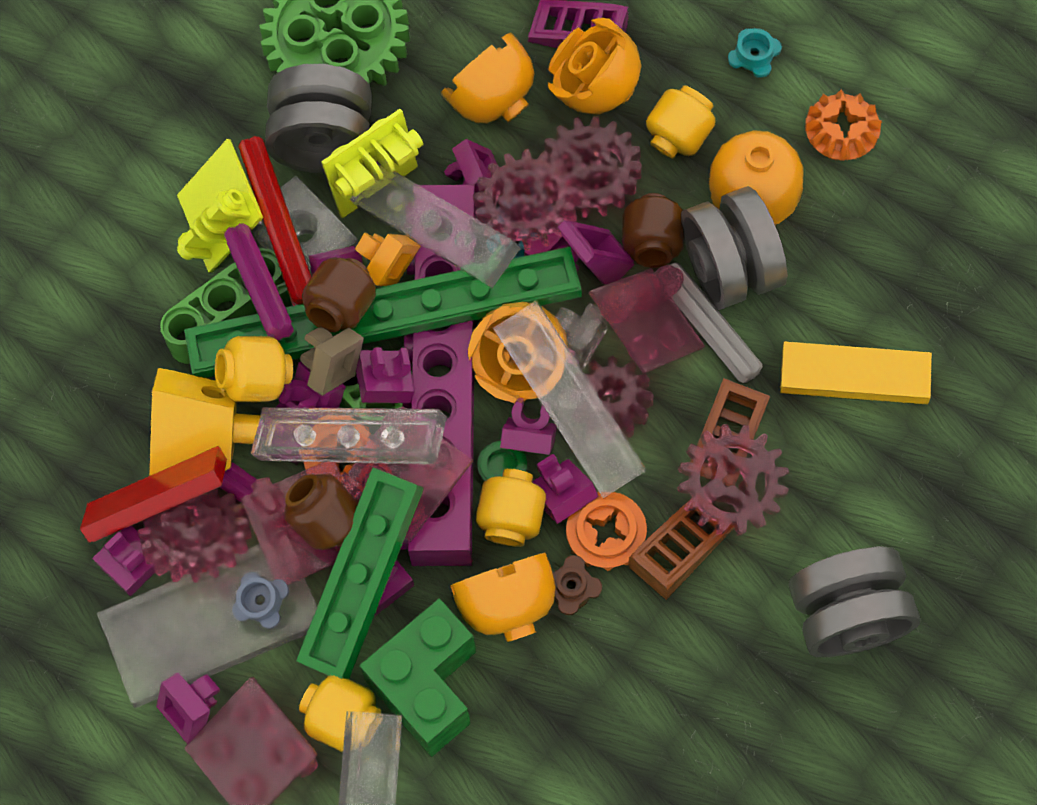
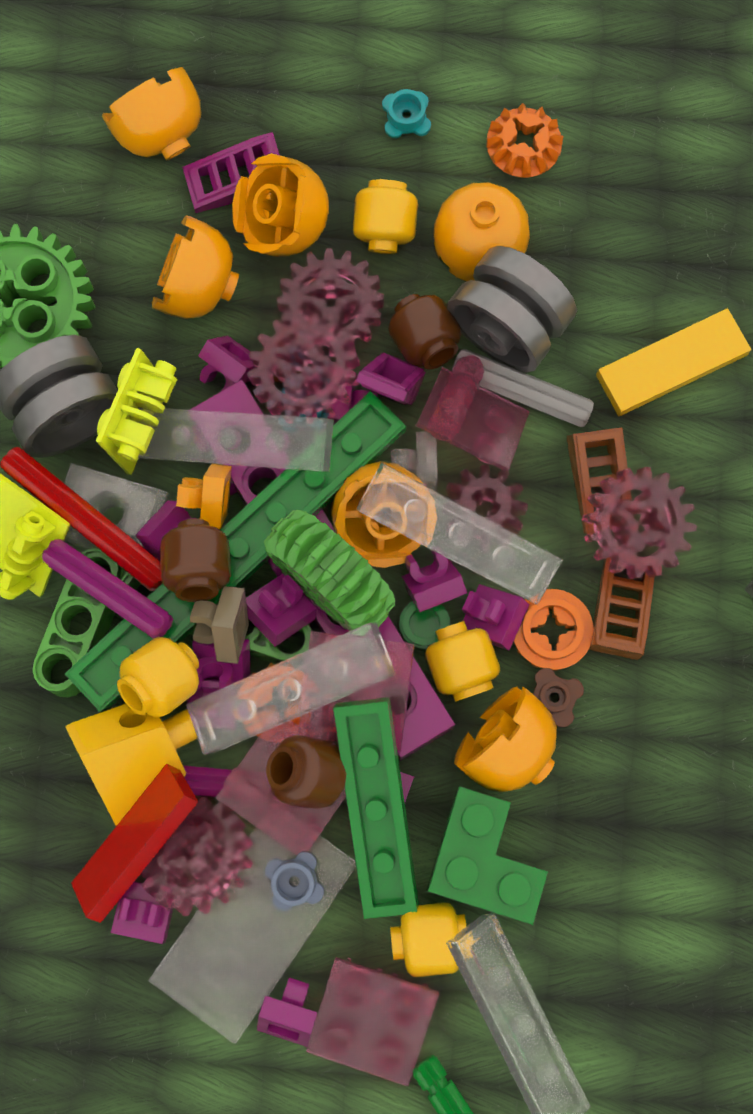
camera: 35 degrees left, 10 degrees up
none -> bright green gear [264,510,395,636]

